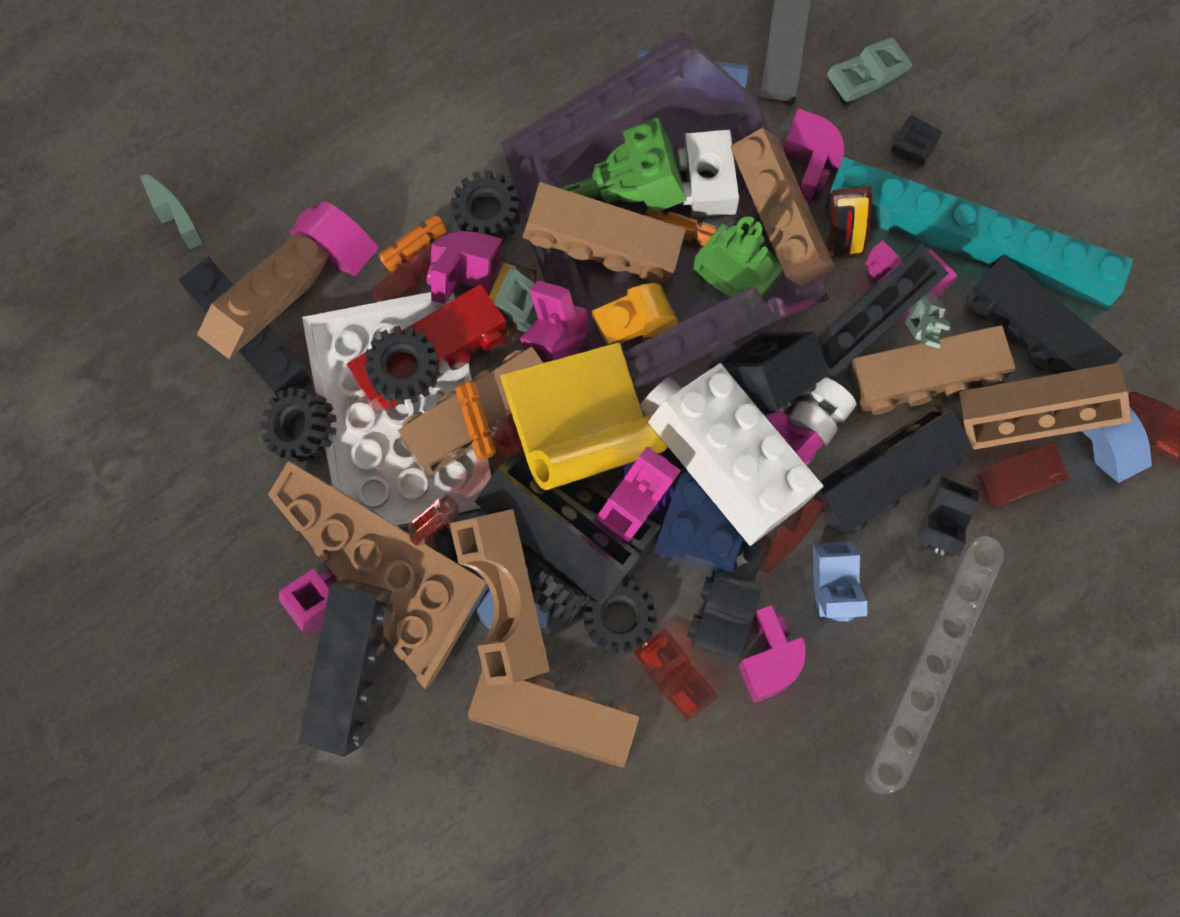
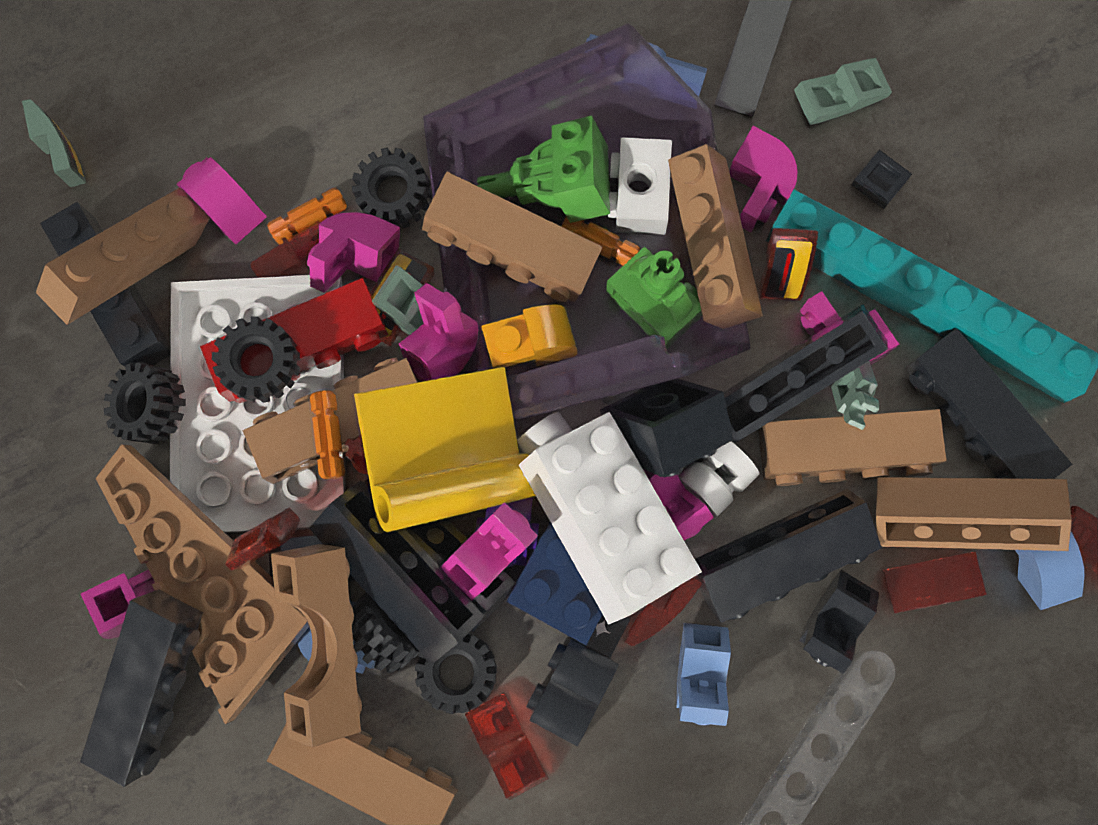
camera: 15 degrees right, 5 degrees up
dark pink brick [739,605,806,703] -> none

